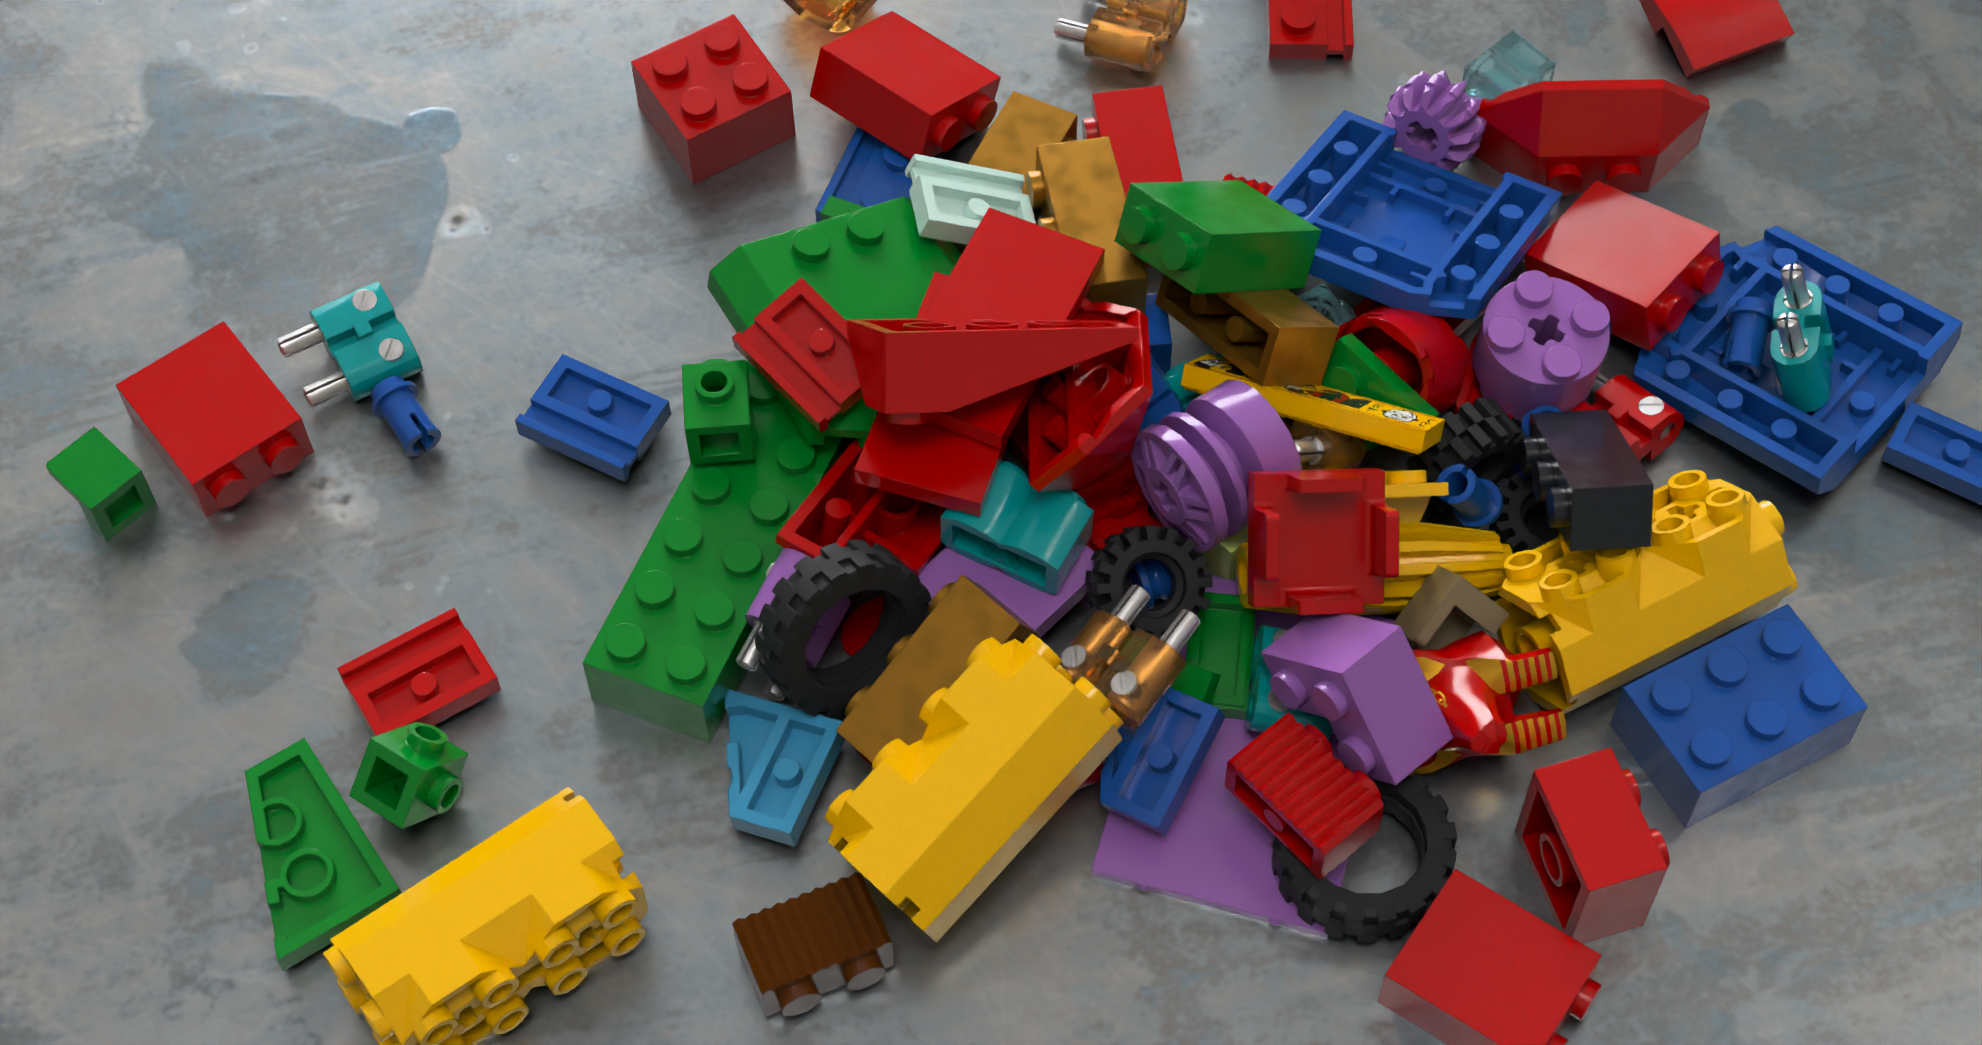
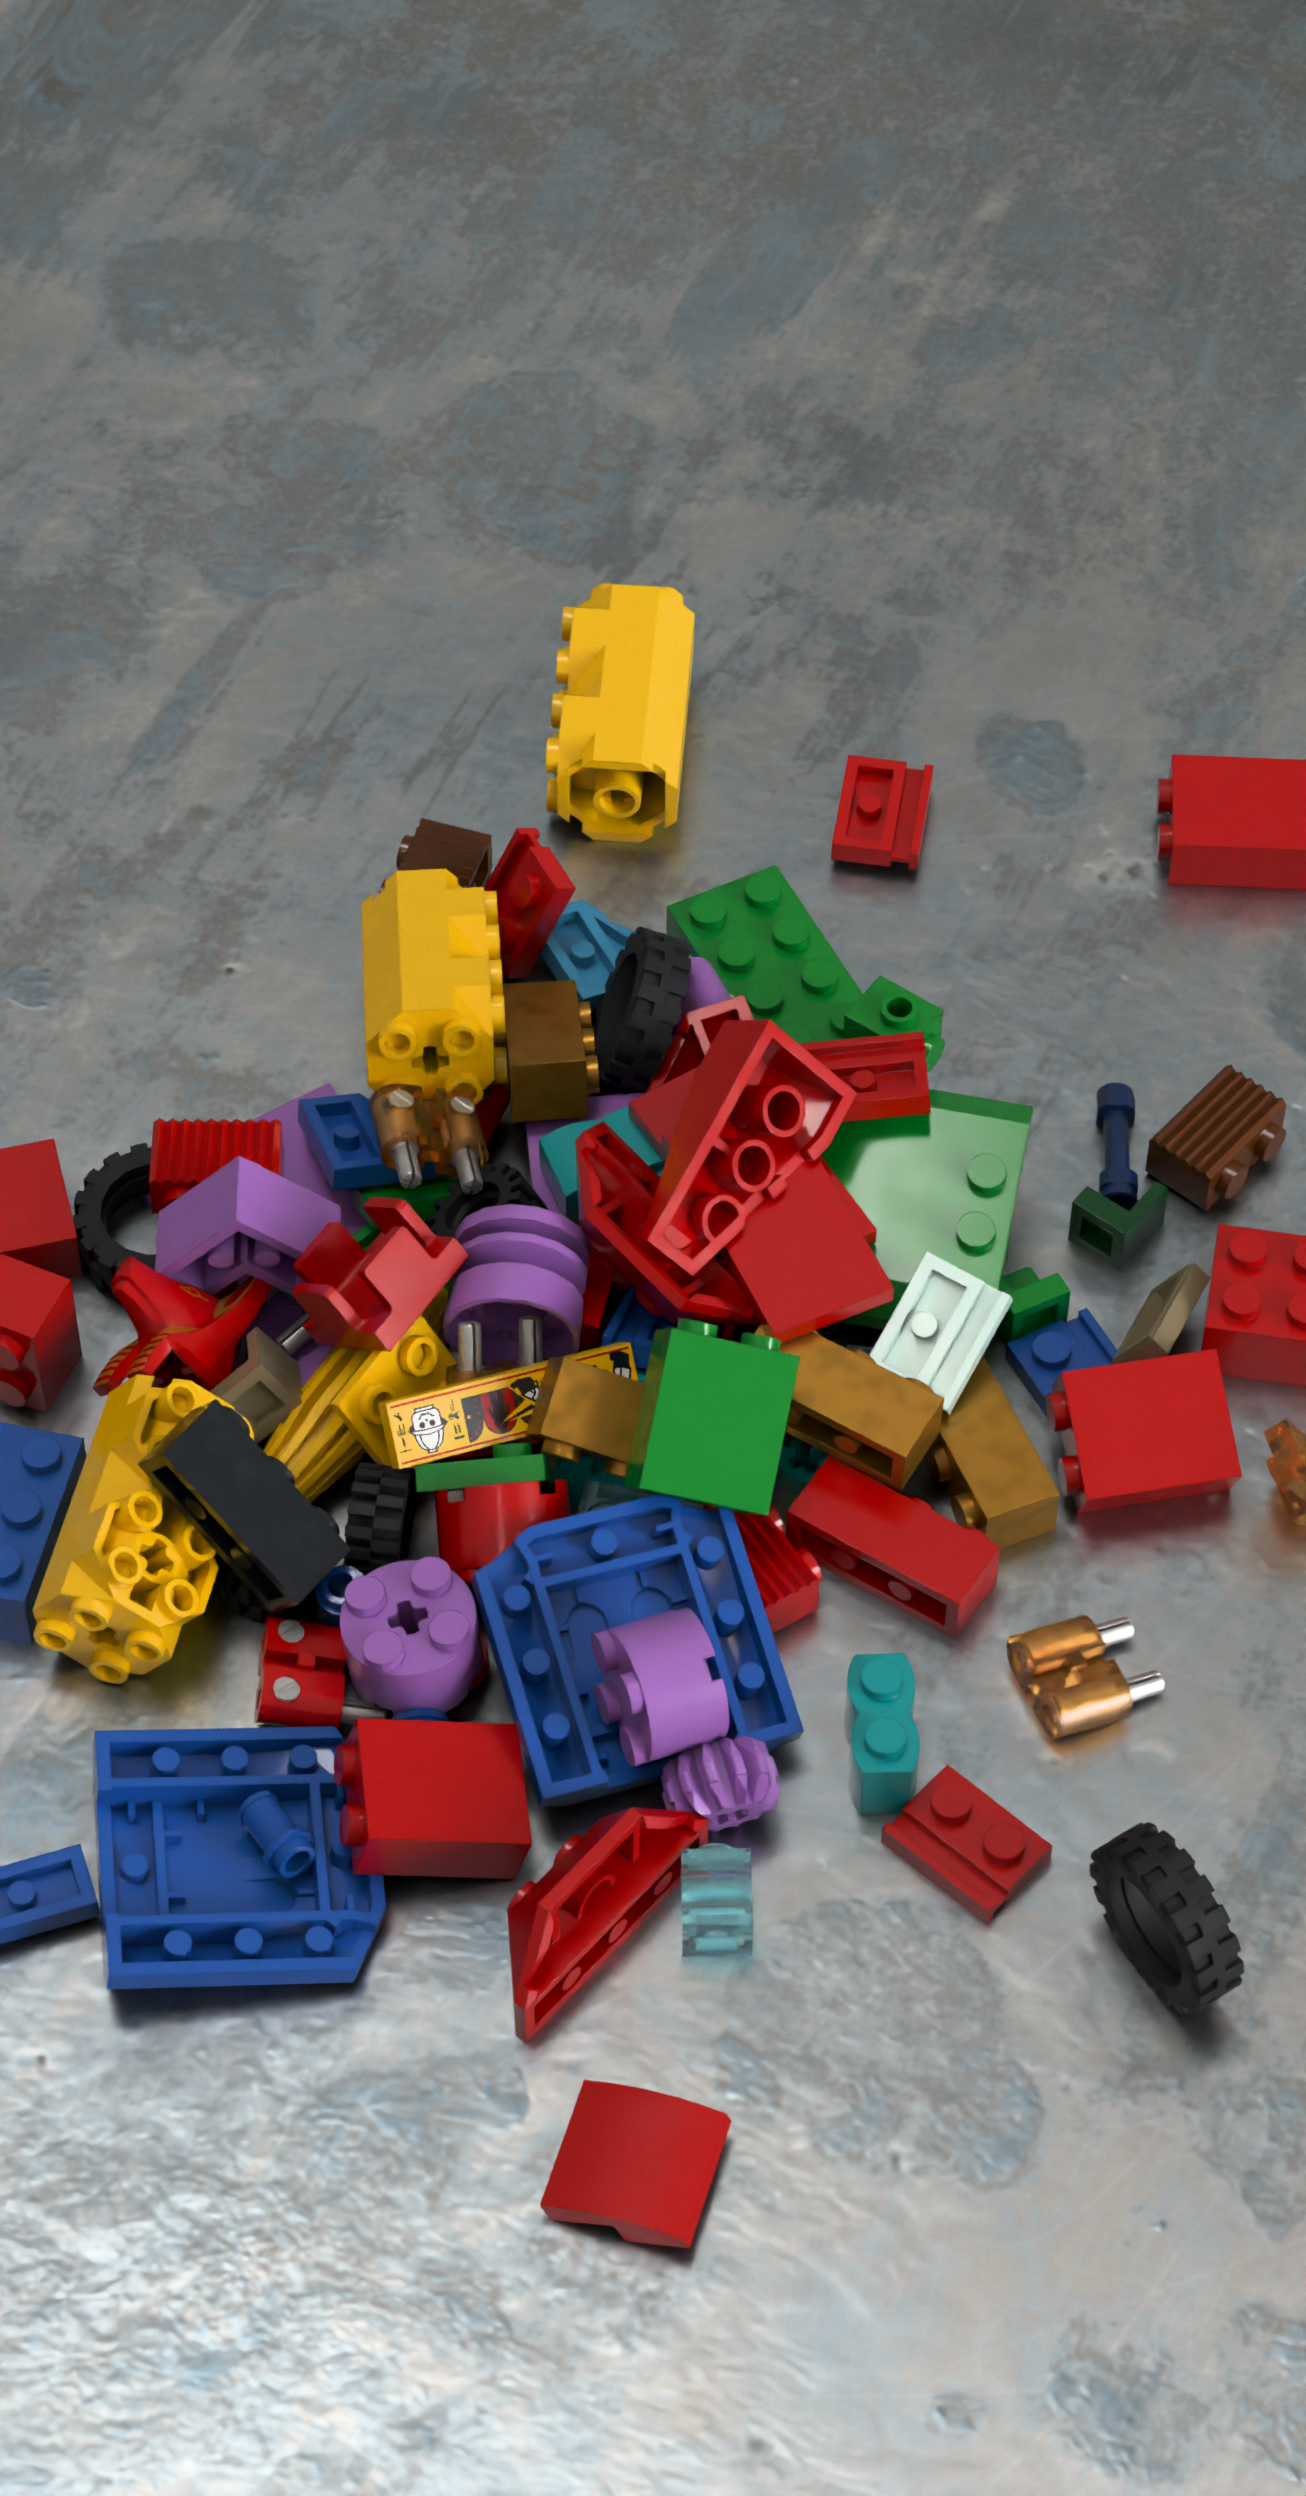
camera: 130 degrees right, 5 degrees down
green panel [46,427,157,542] -> none
green wing [245,738,401,971] -> none
teal piece [277,281,423,407] -> none
green brick [349,722,469,829] -> none
blue pin [371,376,442,456] -> none
blue plate [515,354,671,482] -> none
blue pin [1436,464,1503,529] -> none
teal piece [1770,264,1835,413] -> none
none -> red plate [484,828,576,978]
none -> medium lavender brick [591,1608,729,1767]
none -> teal brick [844,1653,920,1815]
none -> dark green panel [1068,1182,1168,1271]
none -> dark blue bar [1096,1082,1138,1211]
none -> dark tan tile [1111,1263,1210,1364]
none -> reddish brown brick [1145,1065,1286,1211]

